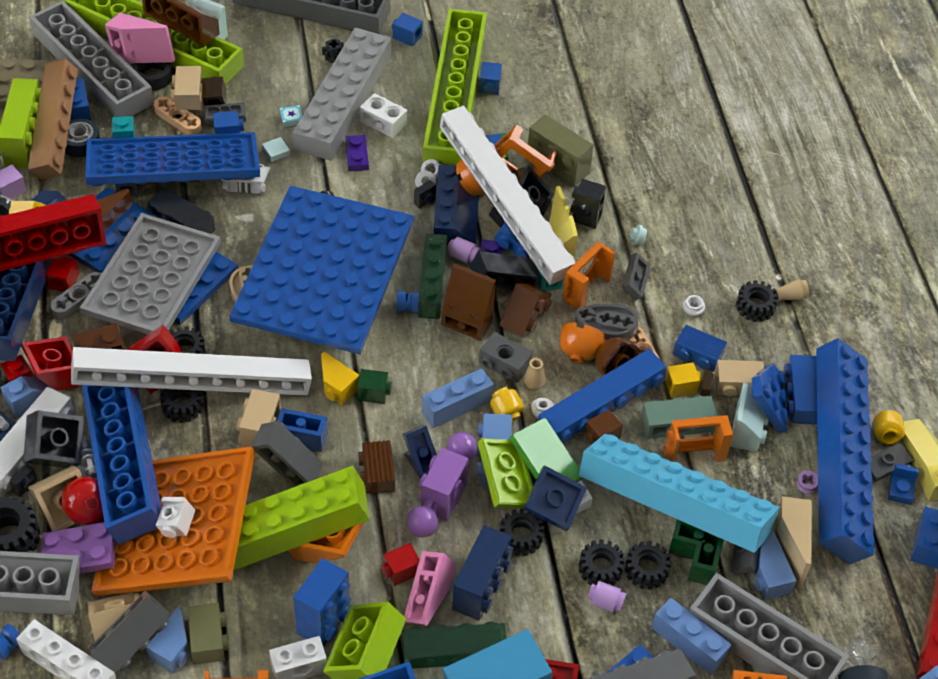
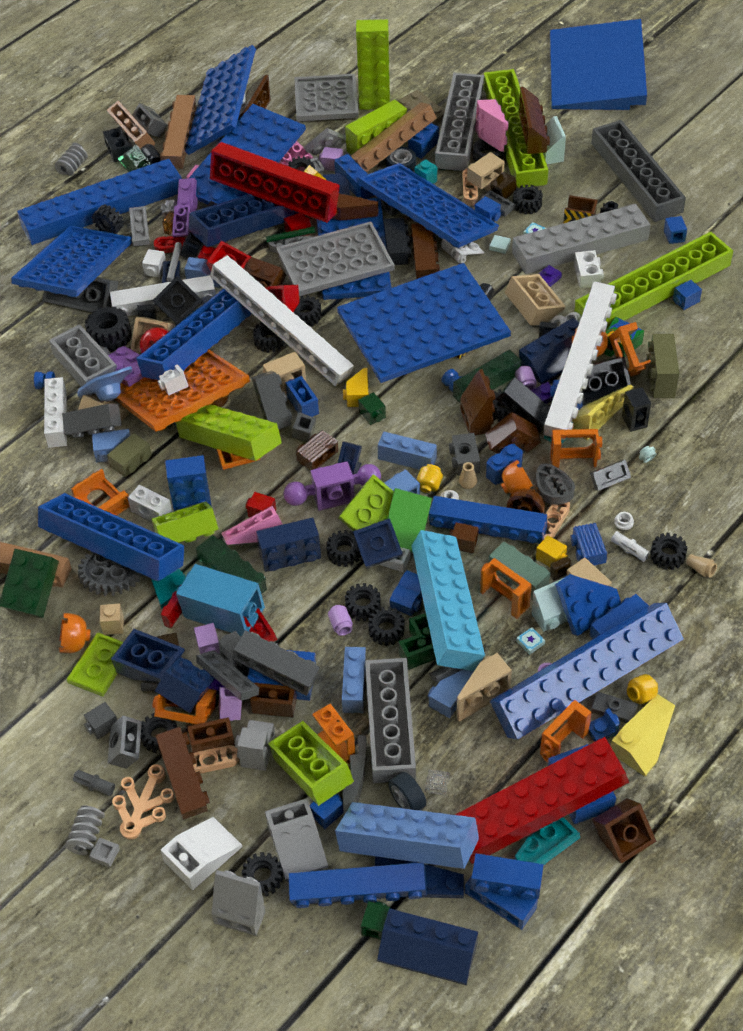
camera: 55 degrees right, 0 degrees up
none -> medium blue hat [77,366,133,402]
none -> dark green bar [265,226,316,243]
none -> dark grey brick [292,412,316,443]
none -> blue brick [334,154,374,199]
none -> blue brick [389,570,423,616]
none -> reddish brown brick [412,223,440,279]
none -> blue brick [486,444,523,485]
none -> tan slope [505,274,566,326]
none -> black tyre [513,185,543,215]
none -> light aqua tile [516,627,545,655]
none -> orange panel [540,700,592,762]
none -> reddish brown piece [563,195,598,224]
none -> white pin [611,531,650,562]

